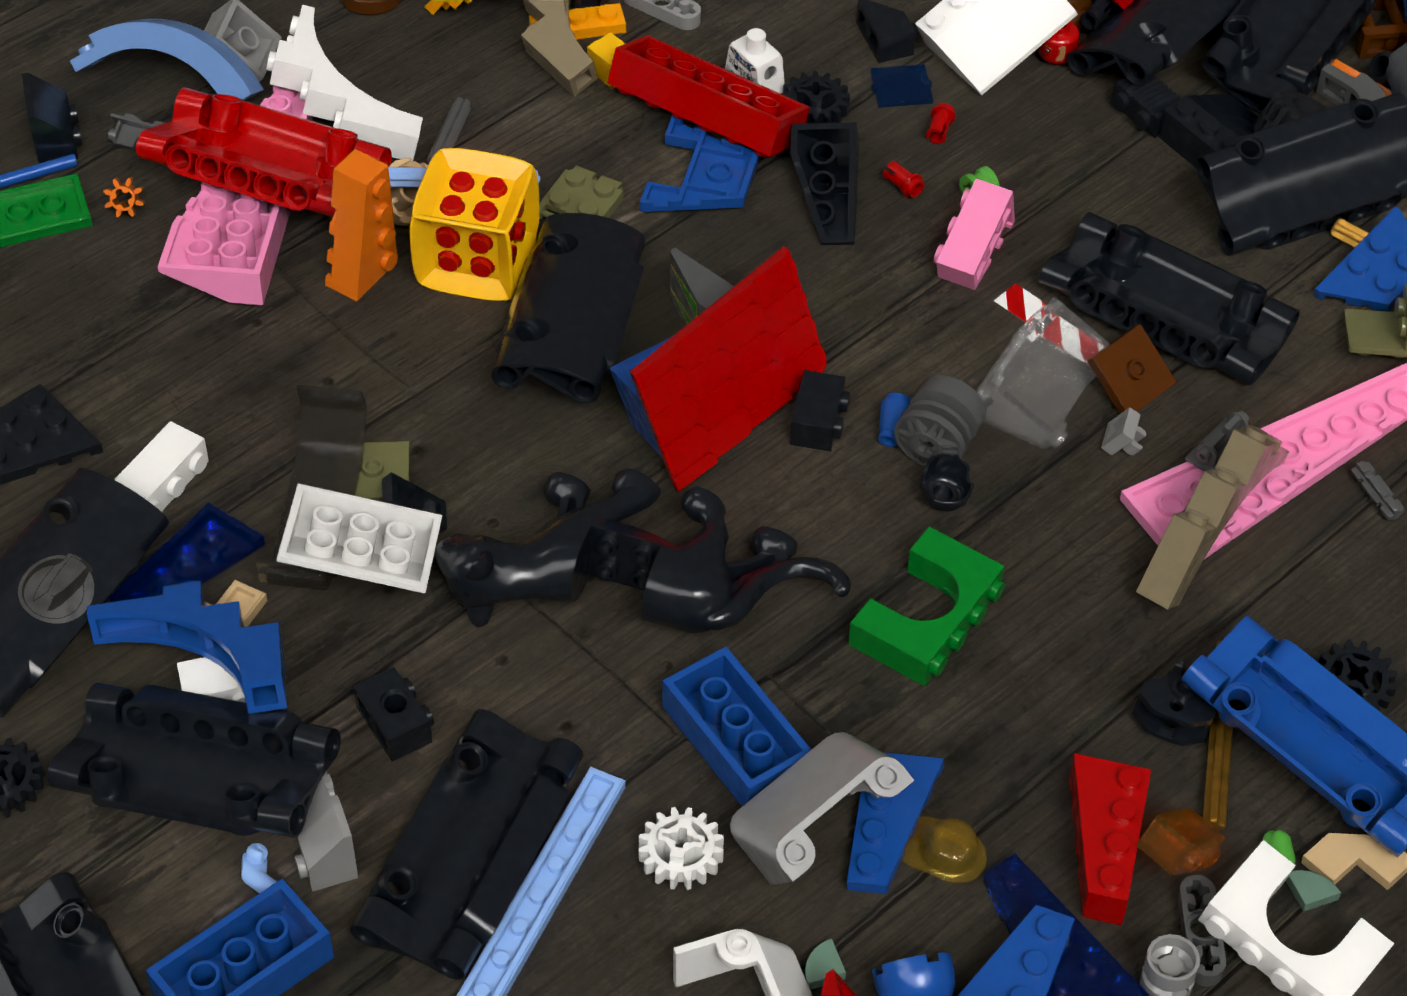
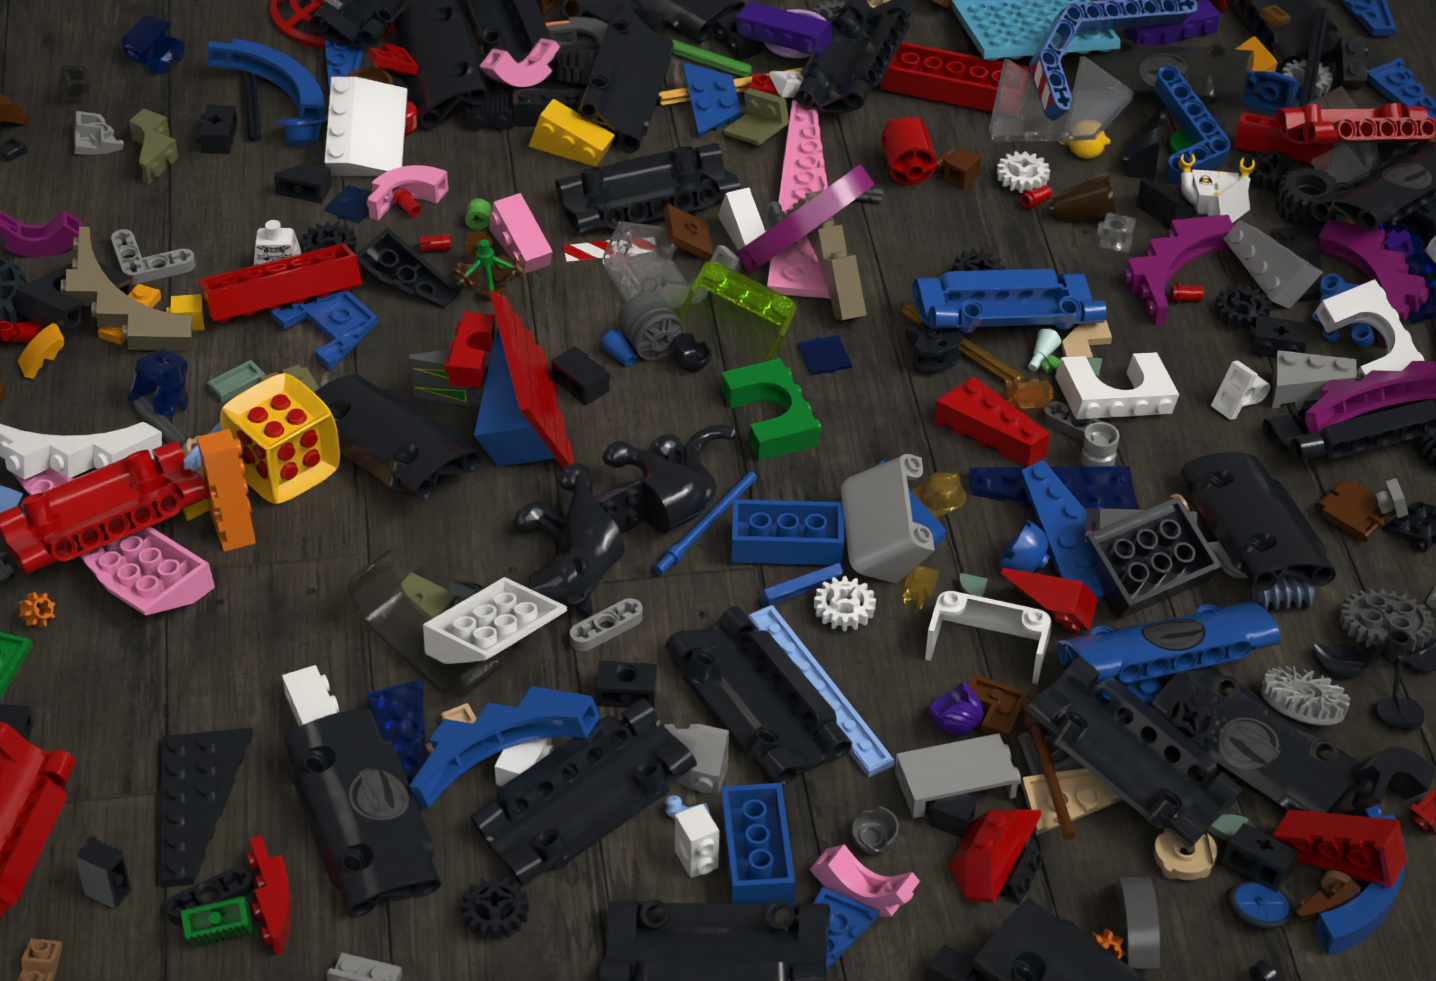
camera: 55 degrees left, 5 degrees down
none -> clear blue piece [128,349,188,416]
none -> sand green tile [207,360,265,403]
none -> bright pink arch [367,165,448,221]
none -> red arch [444,311,496,388]
none -> reddish brown plant [452,231,524,298]
none -> bright pink arch [479,38,560,87]
none -> yellow wedge [528,99,615,167]
none -> light grey beam [570,598,643,651]
none -> blue bar [653,471,757,575]
none -> white brick [675,804,719,878]
none -> clear neon green windscreen [678,261,796,361]
none -> white slope [718,188,765,250]
none -> magenta arch [735,164,875,273]
none -> blue tile [758,563,843,608]
none -> clear blue piece [798,335,852,376]
none -> clear yellow plate [903,565,940,610]
none -> light aqua cone [1028,329,1061,372]

